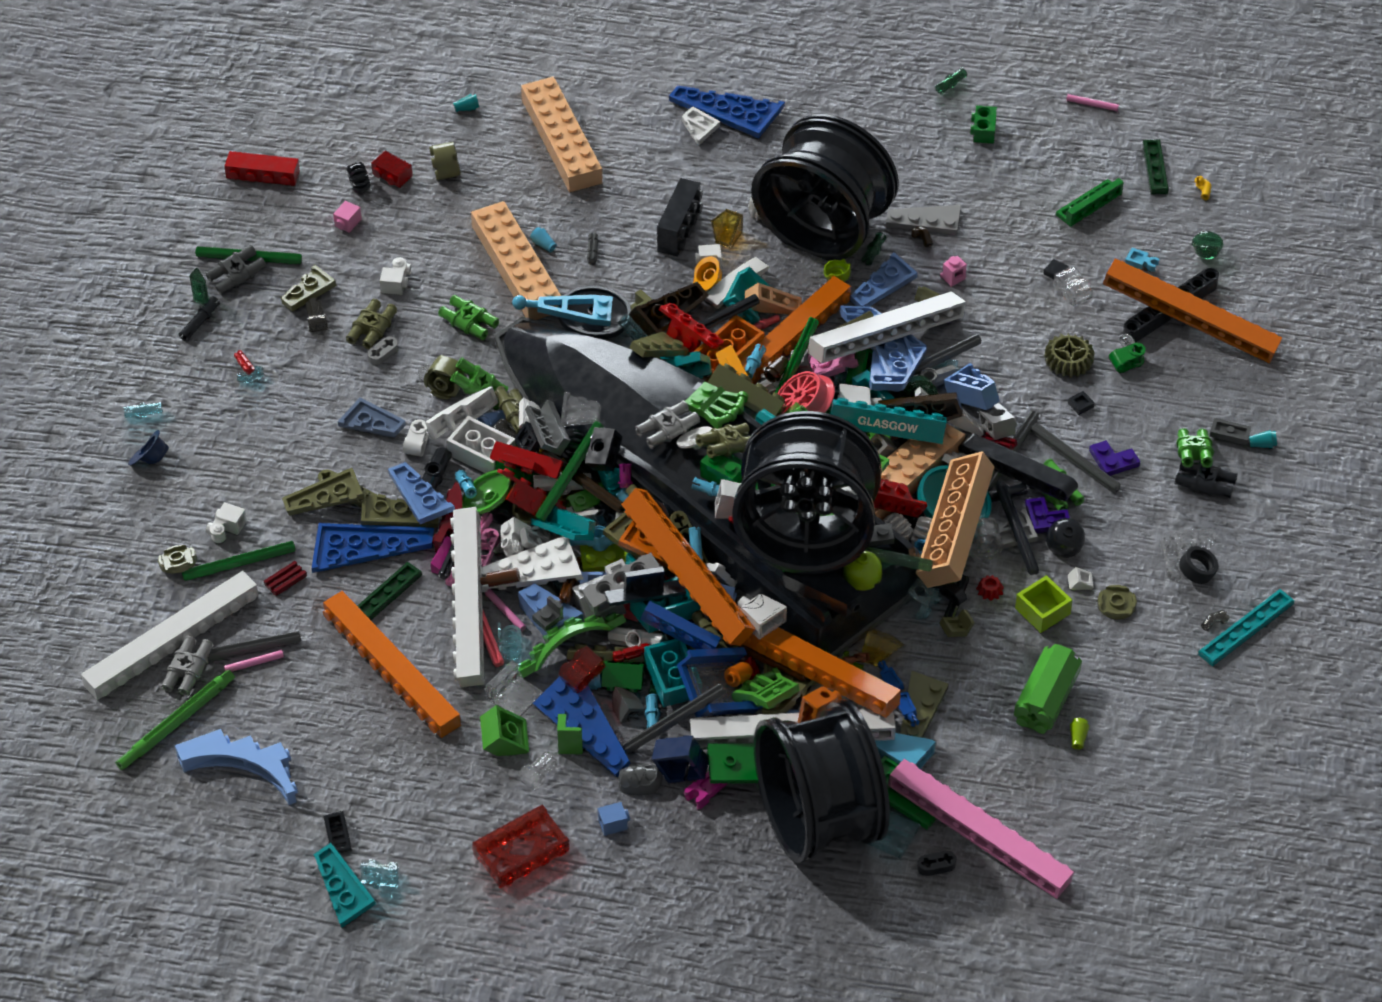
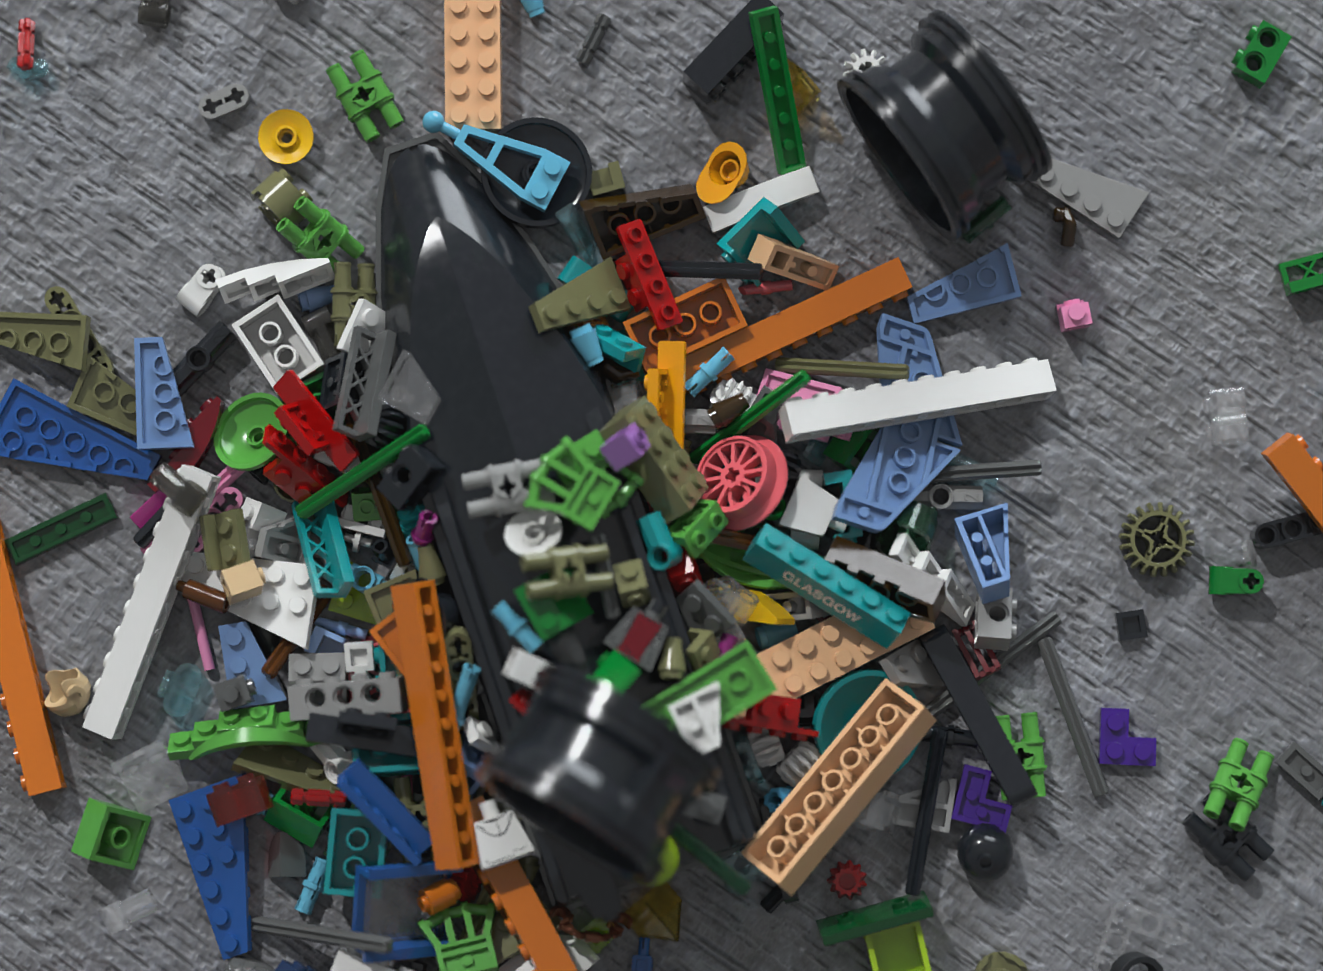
camera: 25 degrees right, 35 degrees up
sand blue wing [338,398,406,437] -> none
olive pin [346,299,397,350] -> none
medium azure pin [455,470,477,498] -> none
coral axle [483,610,504,668] -> none
bright green panel [557,714,583,754] -> none
white brick [695,244,722,270] -> none
lime hair [823,259,851,282] -> none
olive cone [914,286,940,302] -> none
olive bracket [939,609,975,637] -> none
black tile [1043,259,1069,282] -> none
white slope [1068,567,1094,590] -> none
none -> tan cap [45,668,91,717]
none -> clear smoke piece [150,462,209,517]
none -> olive bracket [199,509,251,571]
none -> tan brick [220,560,266,605]
none -> yellow dish [258,109,314,164]
none -> bright green plate [523,436,621,533]
none -> medium azure cone [569,323,604,367]
none -> medium lavender brick [599,422,651,472]
none -> green plate [748,5,807,175]
none -> dark green plate [816,890,934,947]

